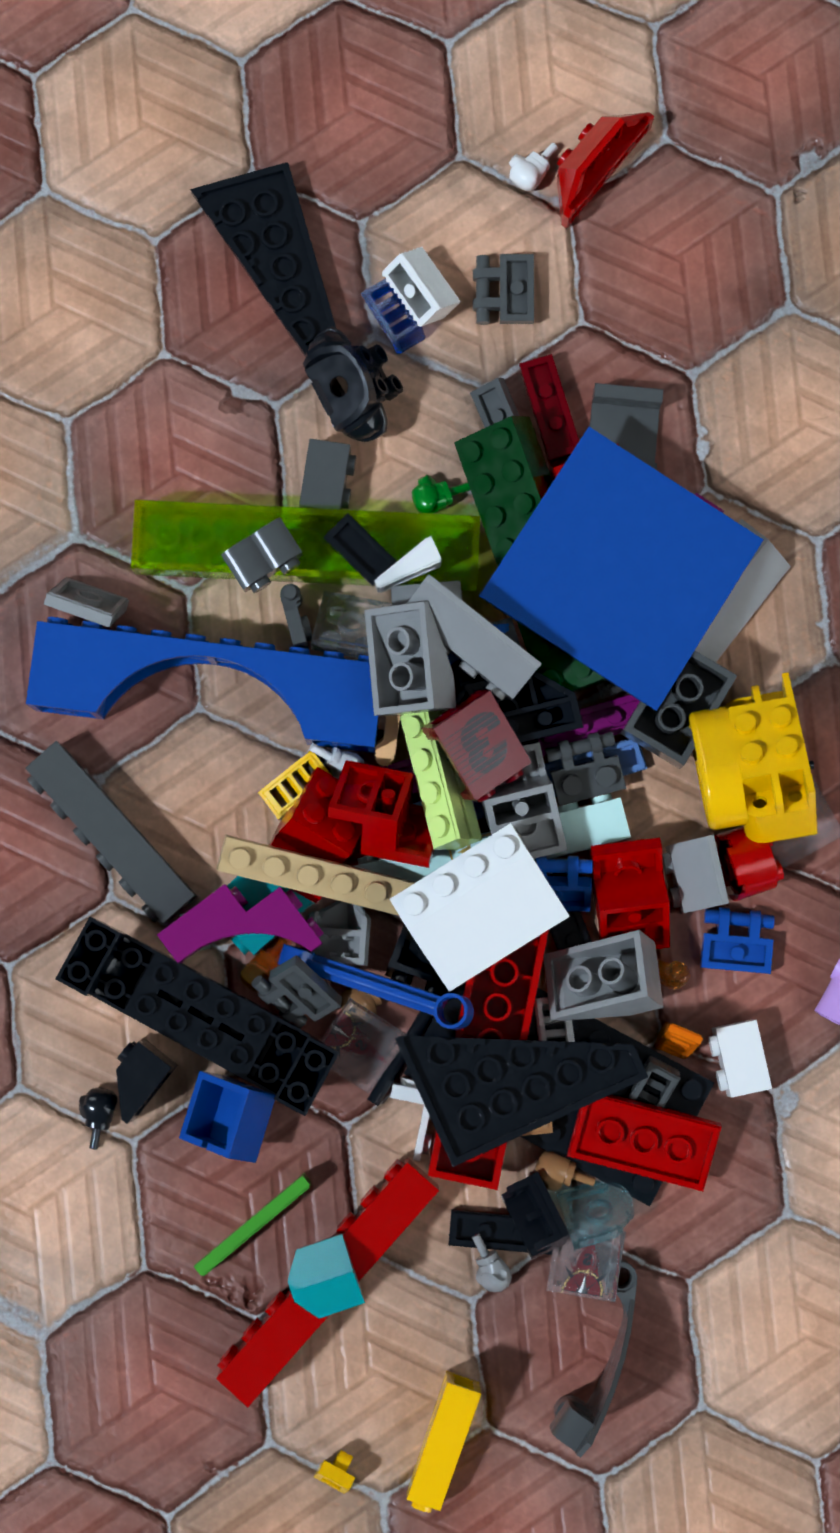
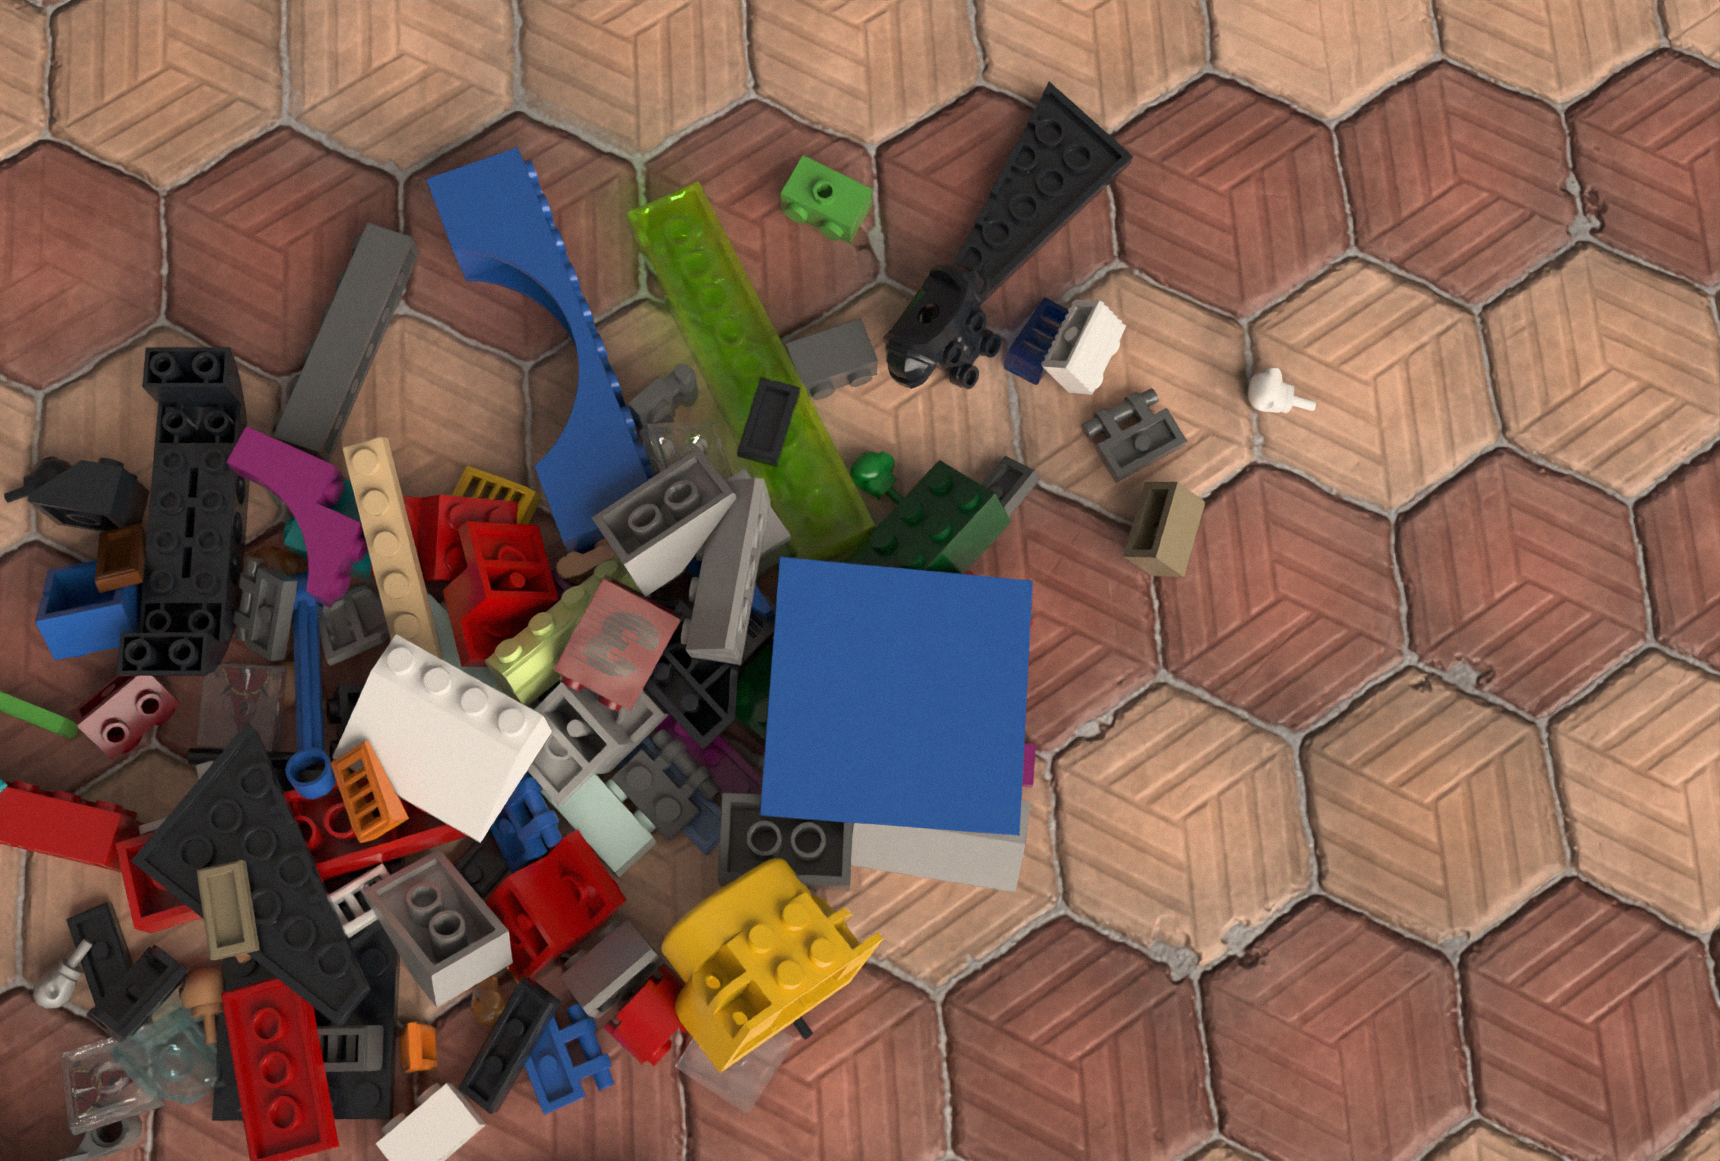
camera: 60 degrees right, 10 degrees down
light grey tile [44,577,129,628] -> none
dark grey brick [221,517,304,593] -> none
white piece [309,743,364,780] -> none
white slope [375,536,442,593] -> none
dark red plate [519,354,579,463] -> none
red wedge [557,112,654,229] -> none
dark grey panel [590,383,664,470] -> none
none -> dark red brick [71,674,180,760]
none -> reddish brown tile [95,524,146,593]
none -> dark tan tile [196,860,260,961]
none -> orange slope [331,741,409,843]
none -> black tile [458,976,562,1114]
none -> bright green brick [781,155,873,244]
none -> dark tan brick [1123,482,1205,577]

